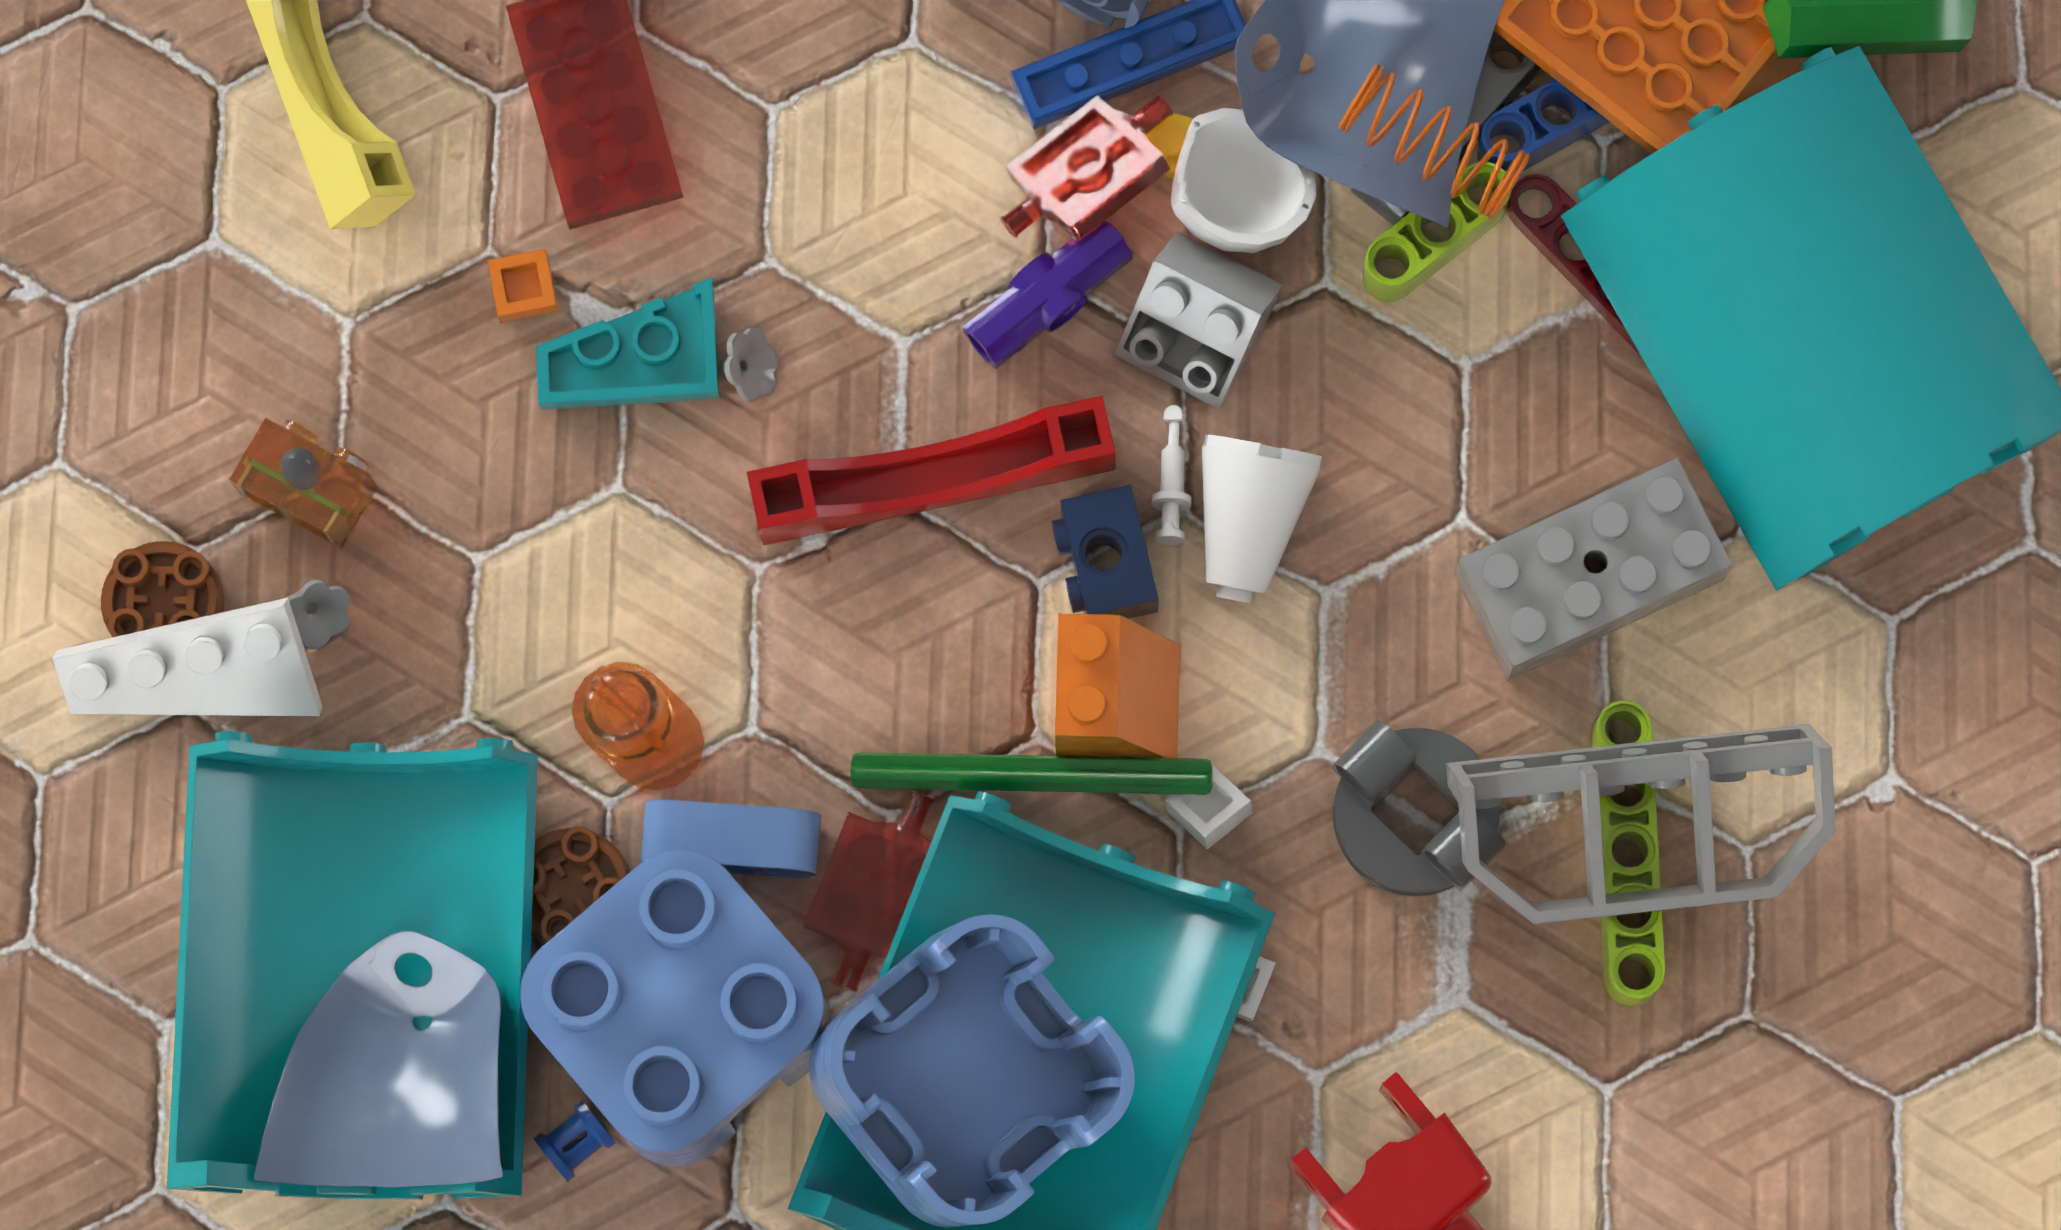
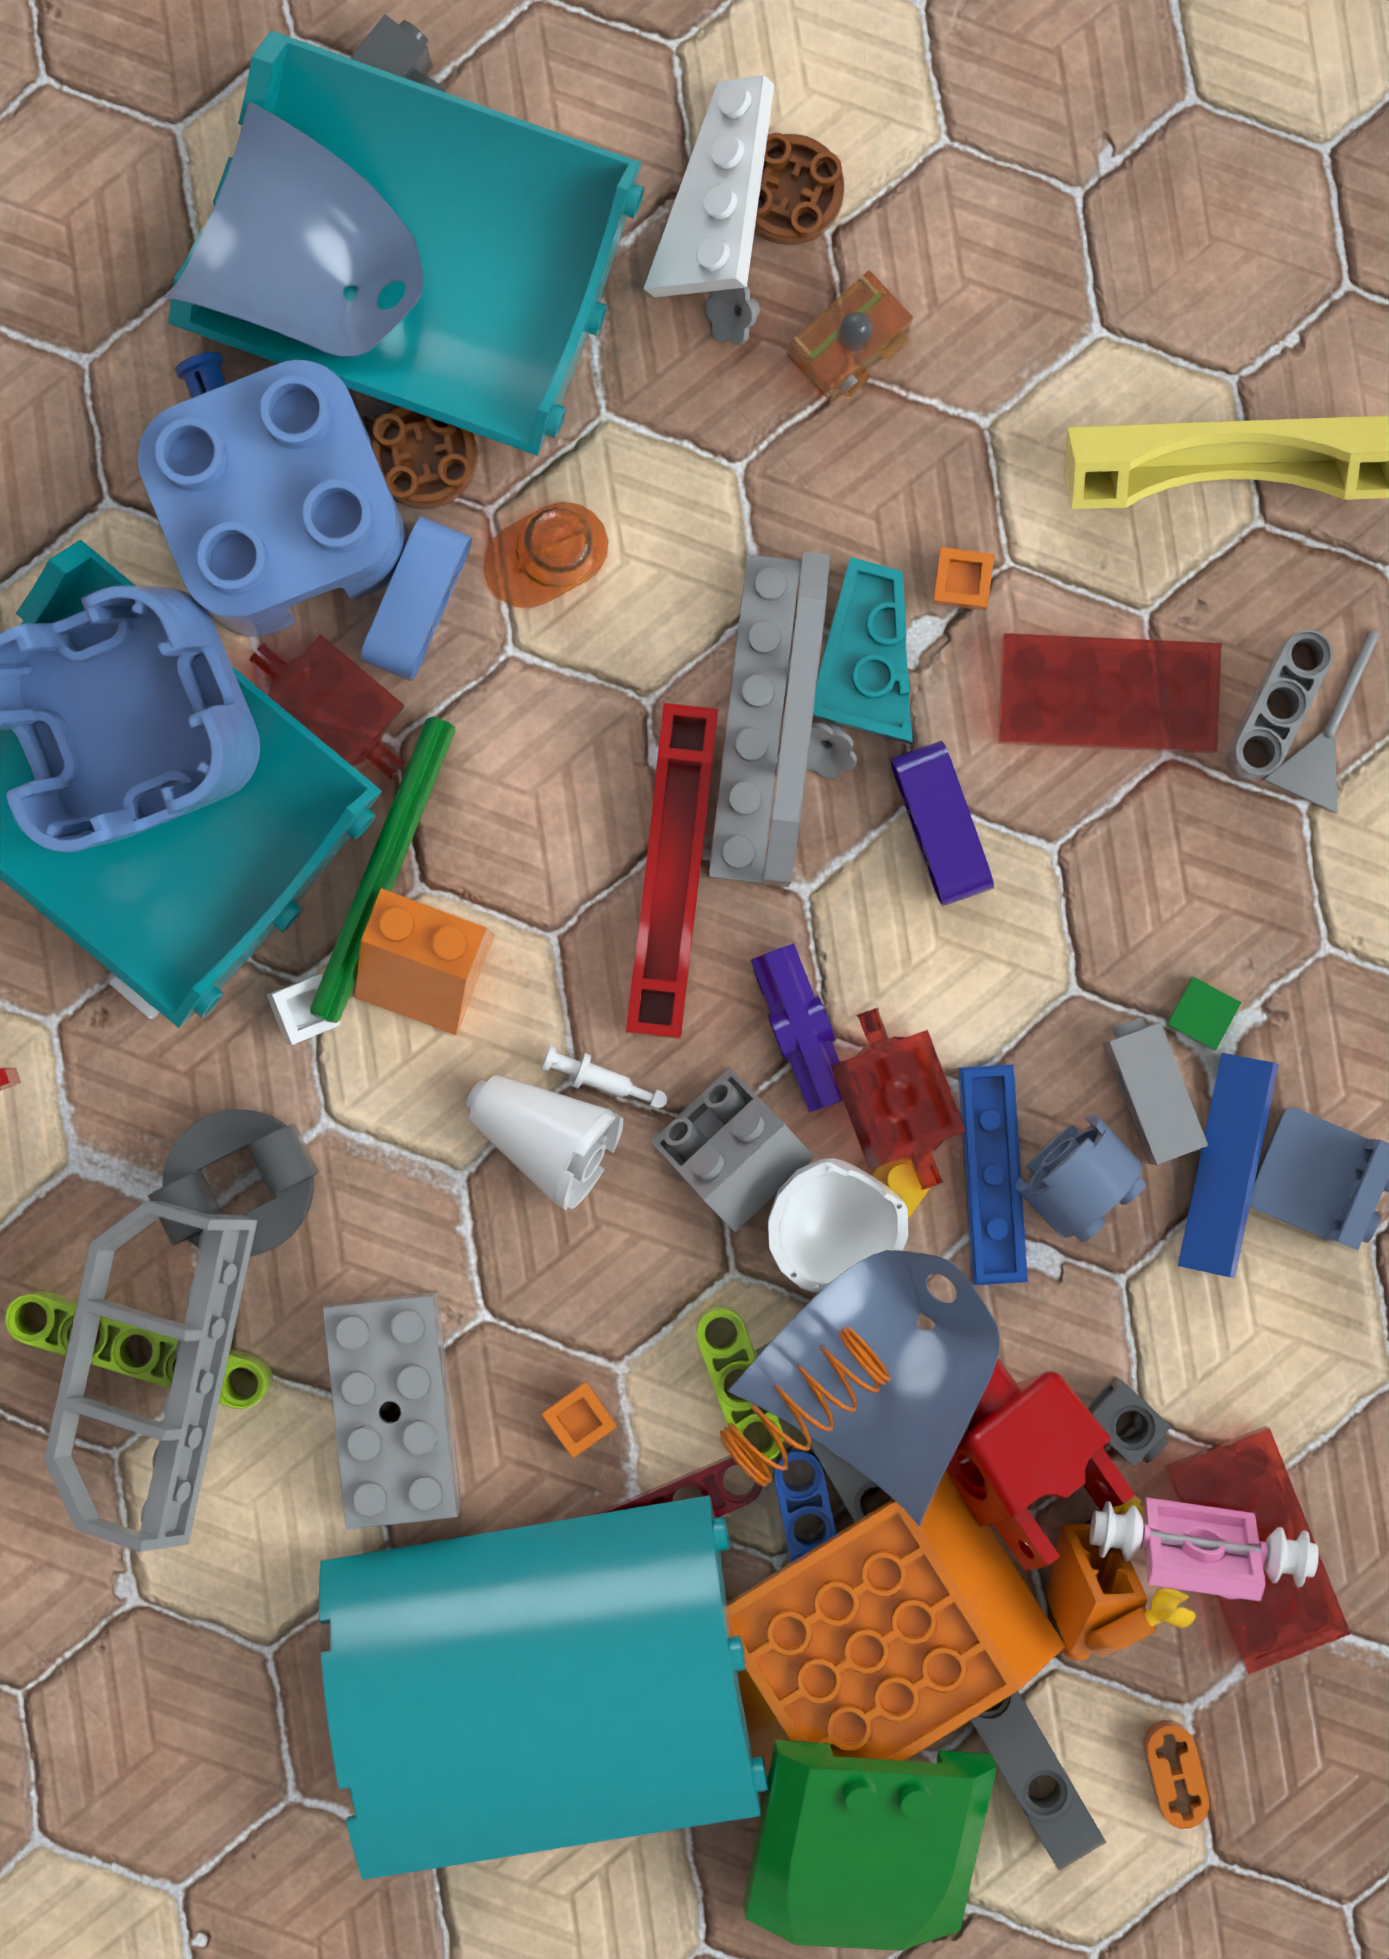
camera: 100 degrees right, 10 degrees up
dark blue brick [1051,484,1159,619] -> none
none -> dark grey brick [350,14,446,93]
none -> orange plate [541,1380,618,1459]
none -> light grey plate [708,551,830,887]
none -> dark purple beam [890,741,994,907]

